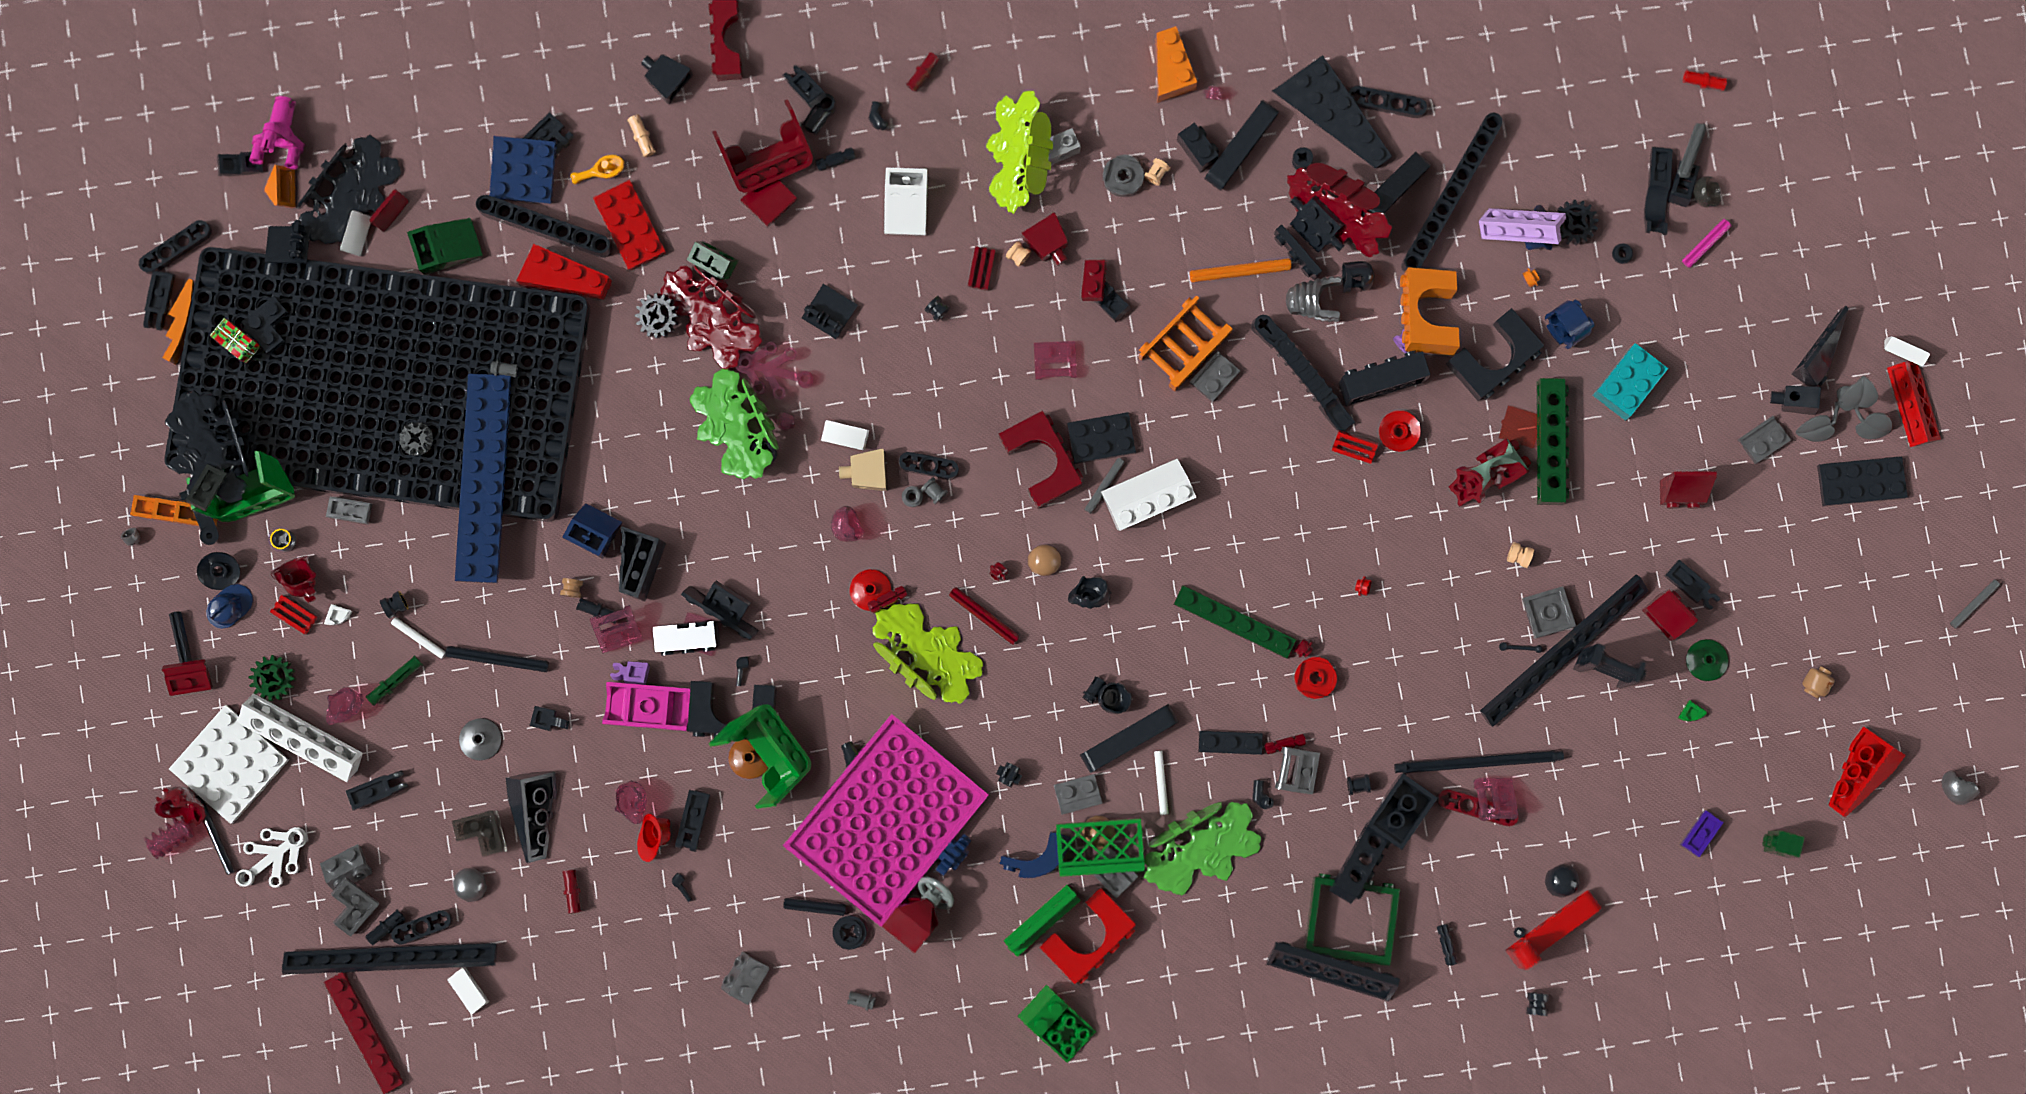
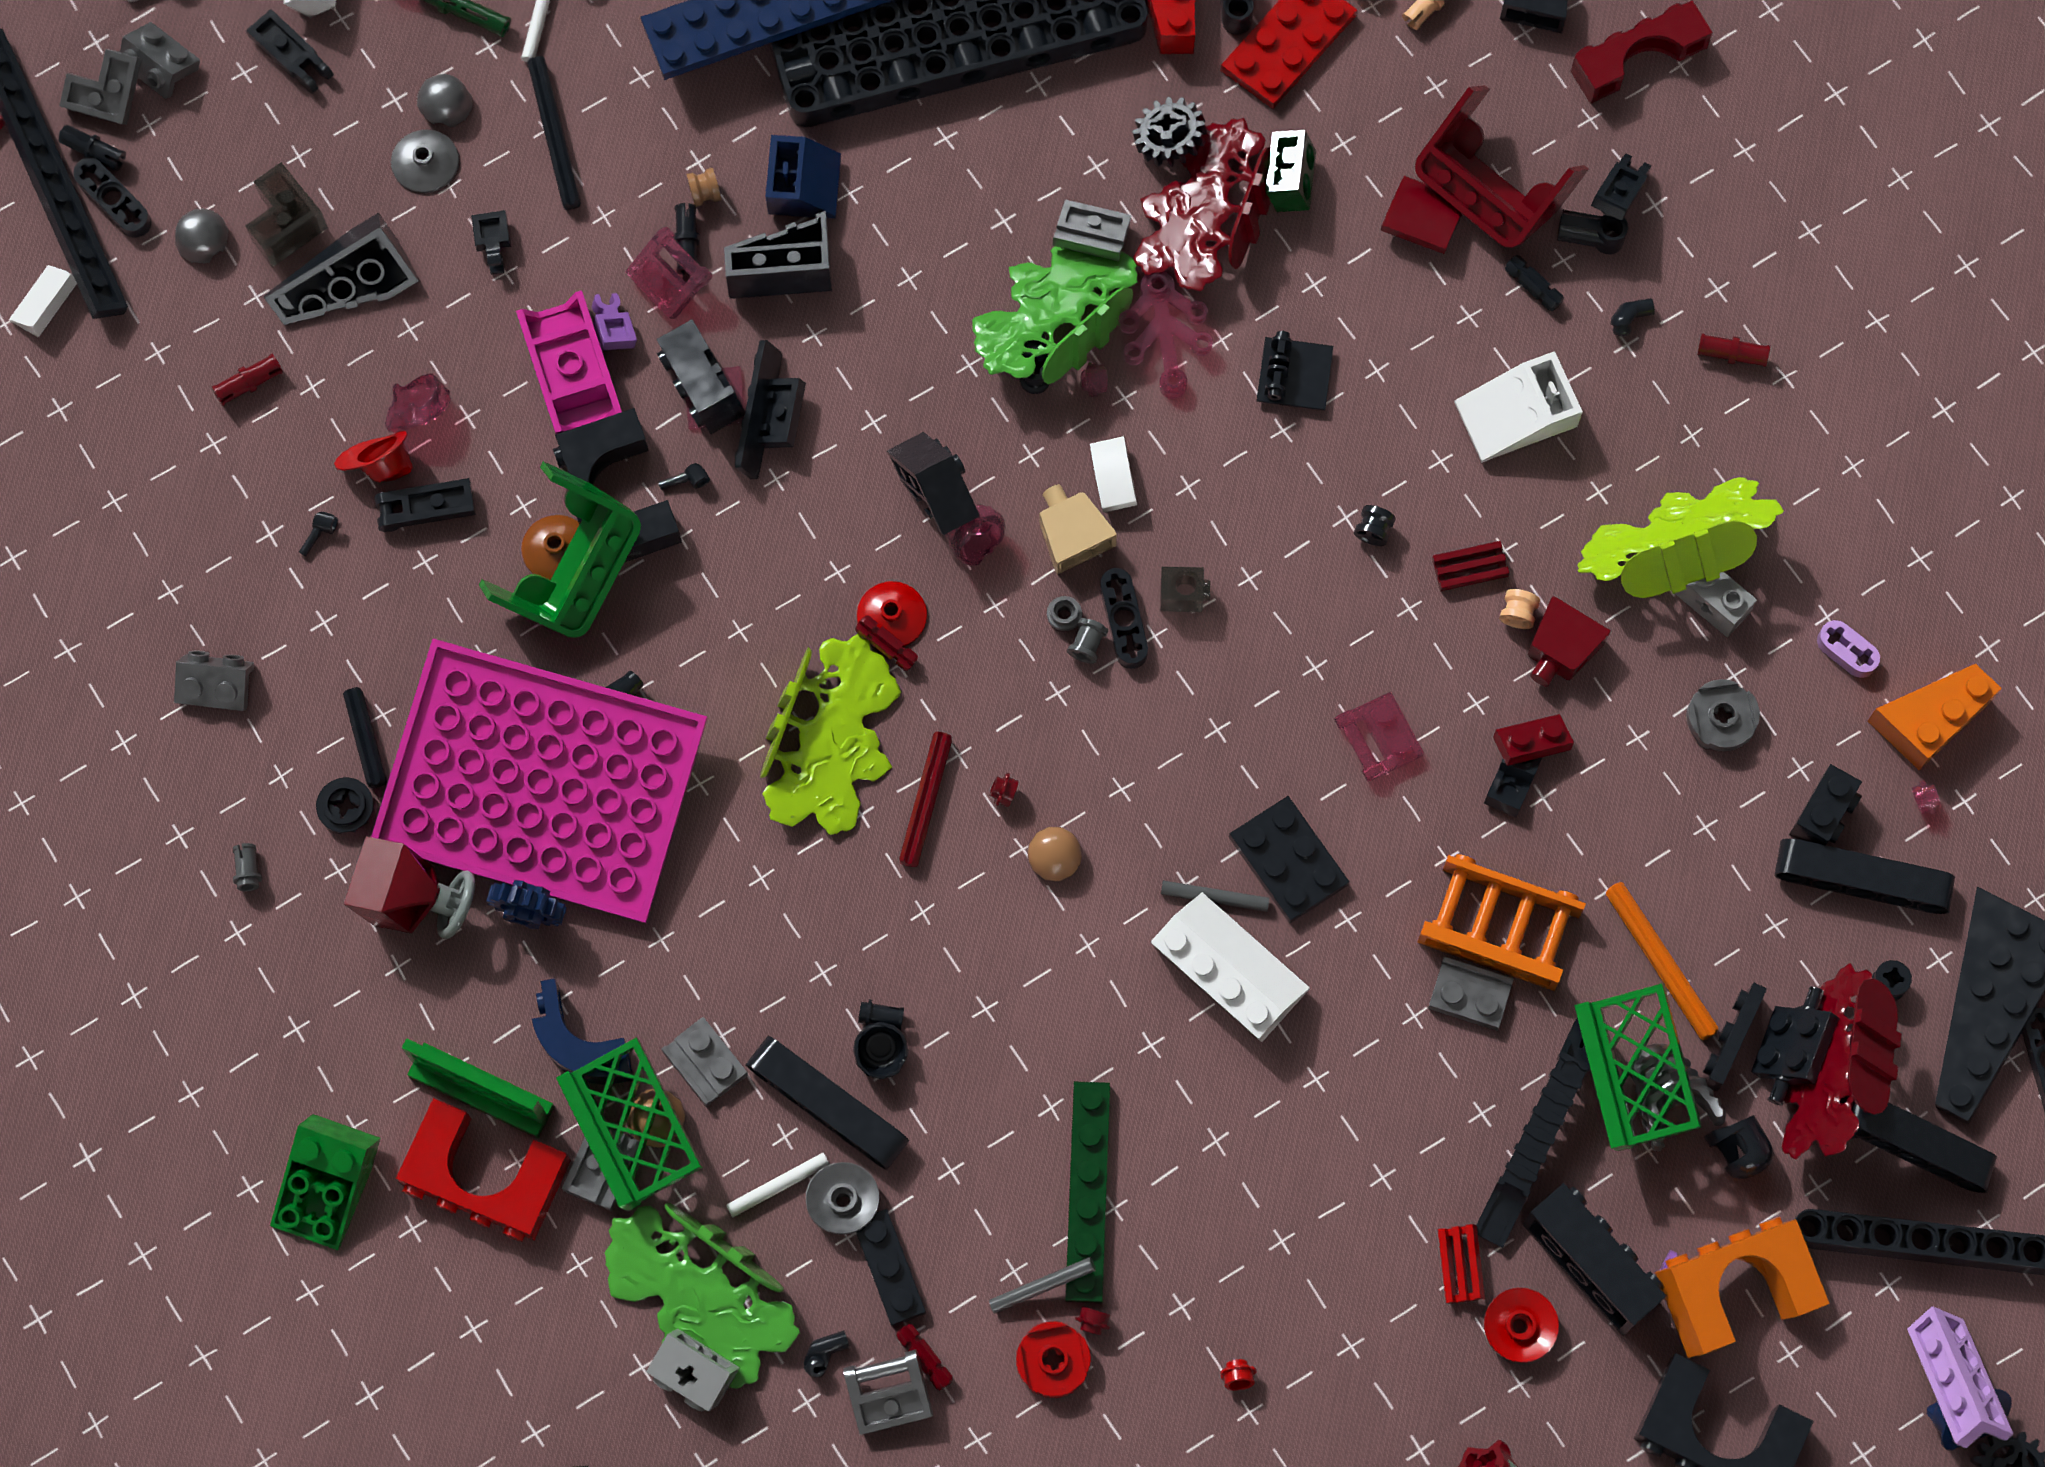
camera: 65 degrees right, 10 degrees down
black gear [996,762,1022,788] -> none
dark red arch [999,410,1084,509] -> none
black hair [1068,576,1112,609] -> none
light nougat bush [1144,158,1170,186] -> none
orange plate [1522,268,1540,288] -> none
none -> flat silver hair [417,74,472,127]
none -> light grey brick [646,1328,740,1412]
none -> flat silver dish [806,1162,879,1235]
none -> black wedge [887,432,980,535]
none -> dark grey bar [989,1257,1096,1313]
none -> flat silver plate [1052,199,1131,261]
none -> clear smoke brick [1160,566,1211,612]
none -> green fence [1574,983,1702,1151]
none -> lavender beam [1817,620,1880,678]

